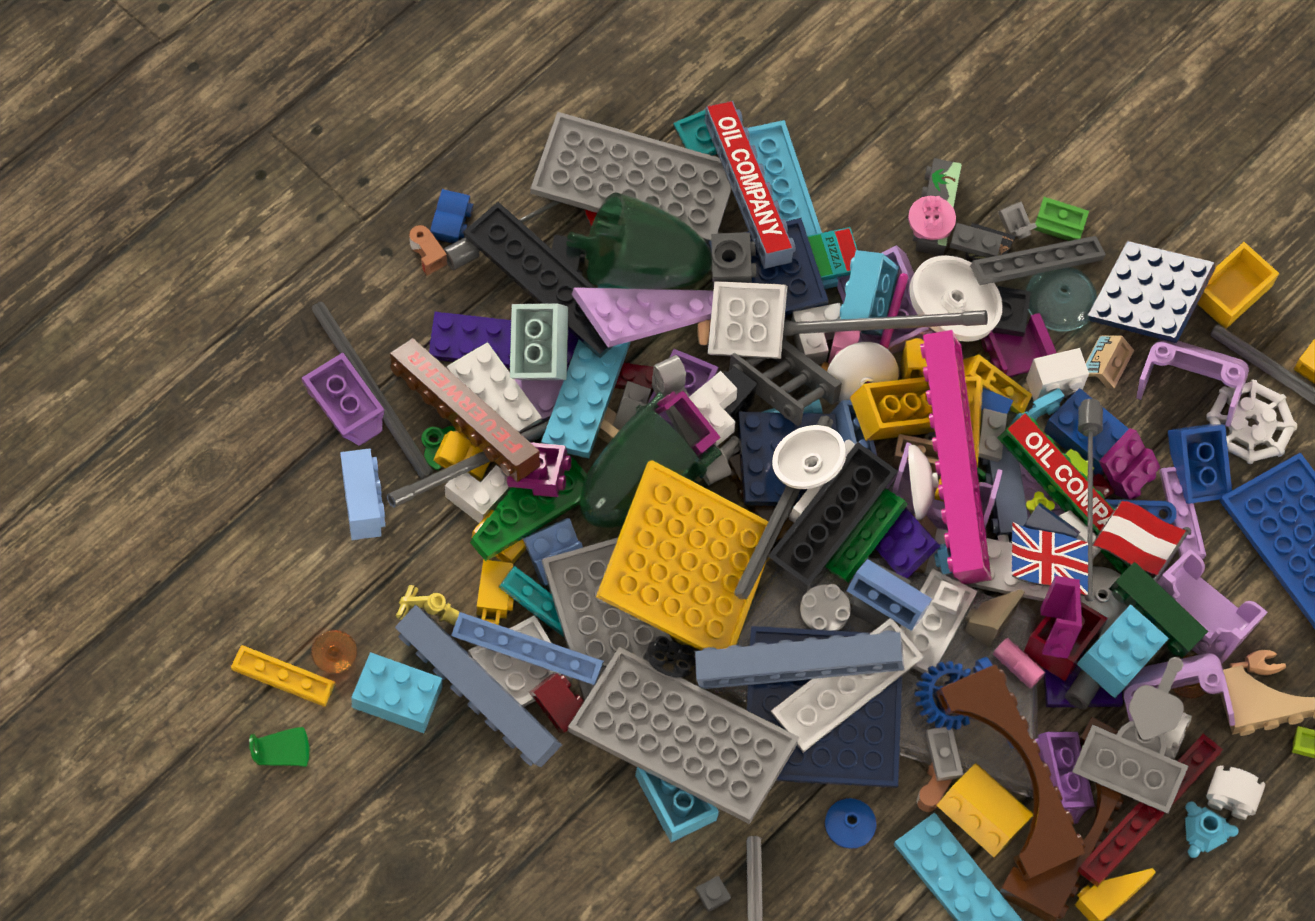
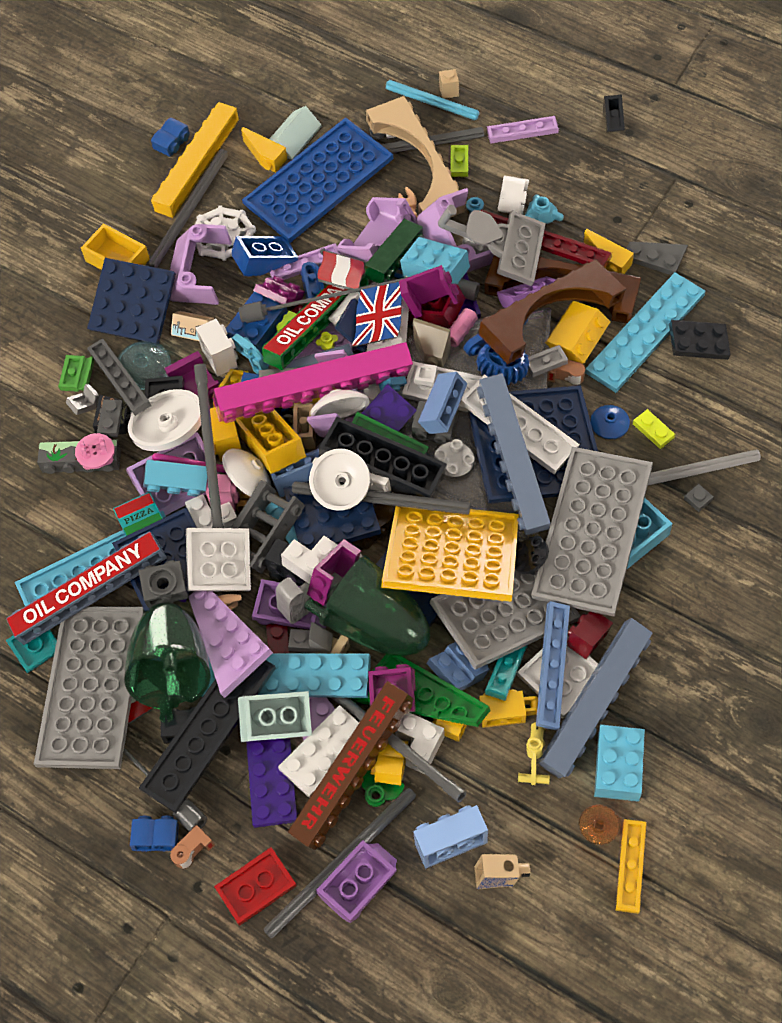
camera: 90 degrees left, 5 degrees down
green piece [249,727,309,767] -> none
none -> red plate [214,847,297,926]
none -> dark azure plate [466,197,484,213]
none -> tan torso [474,854,530,889]
none -> neon yellow plate [633,409,675,449]

